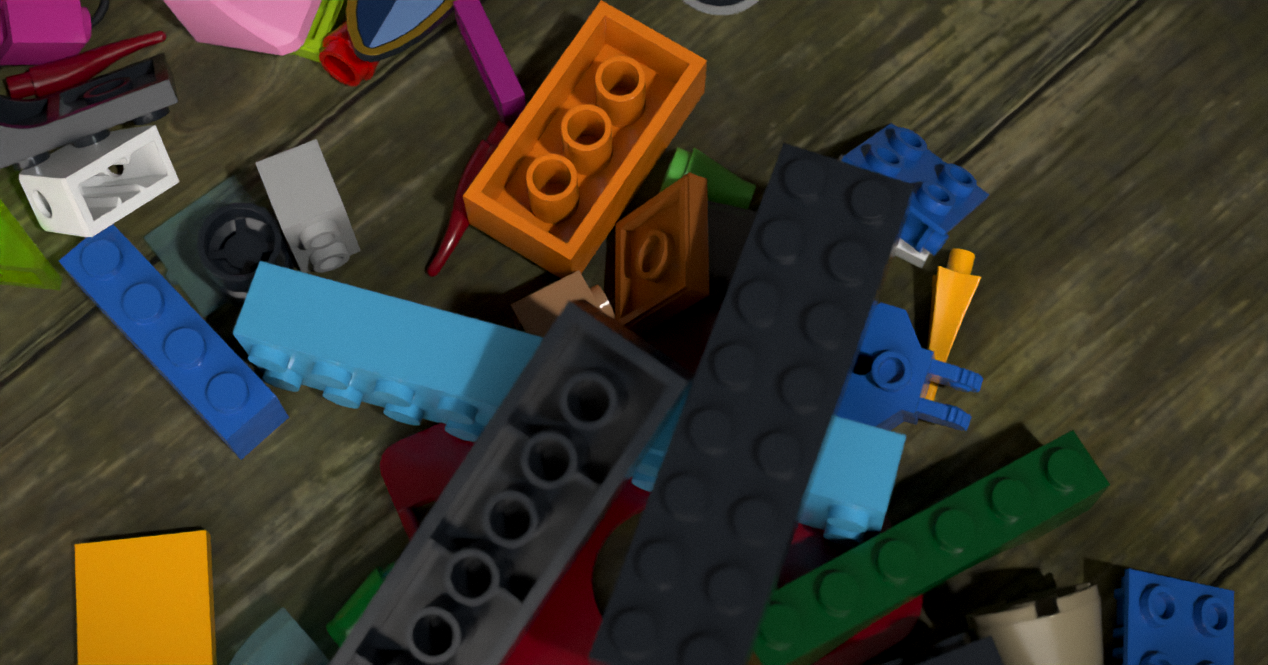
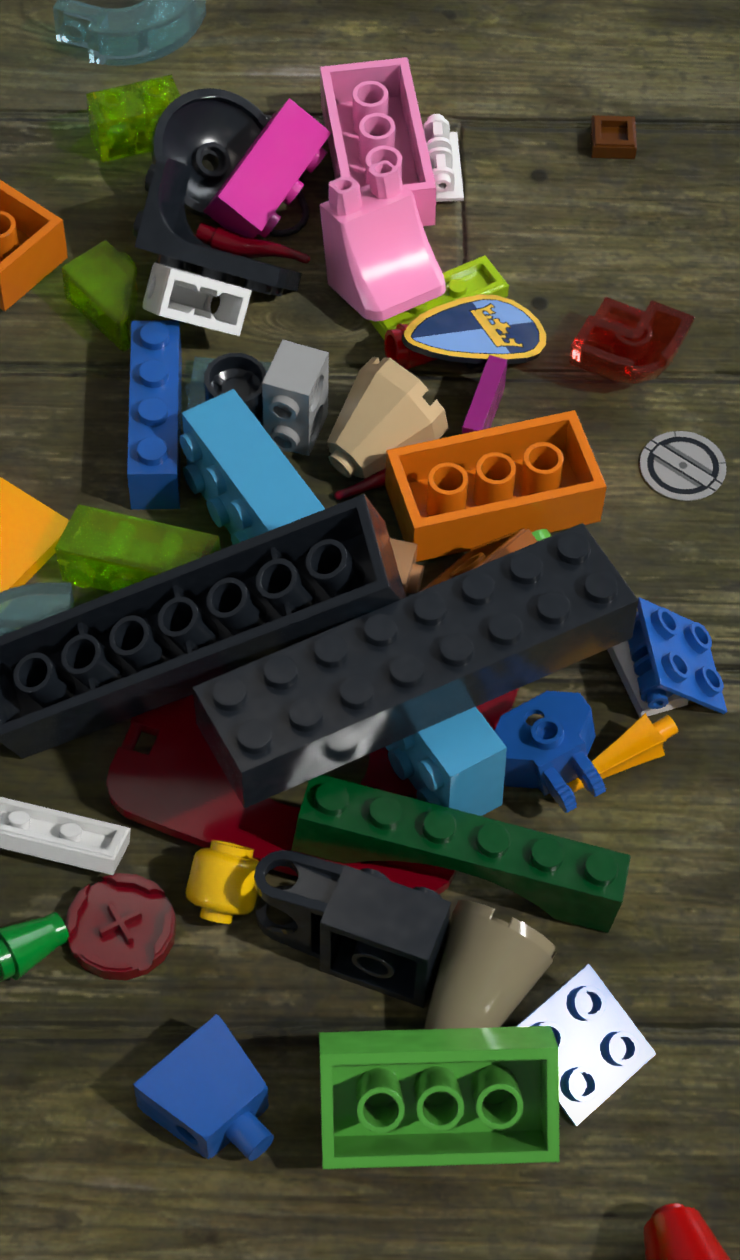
camera: 40 degrees right, 15 degrees down
none -> clear neon green brick [55,504,221,592]
none -> tan cone [327,357,449,478]

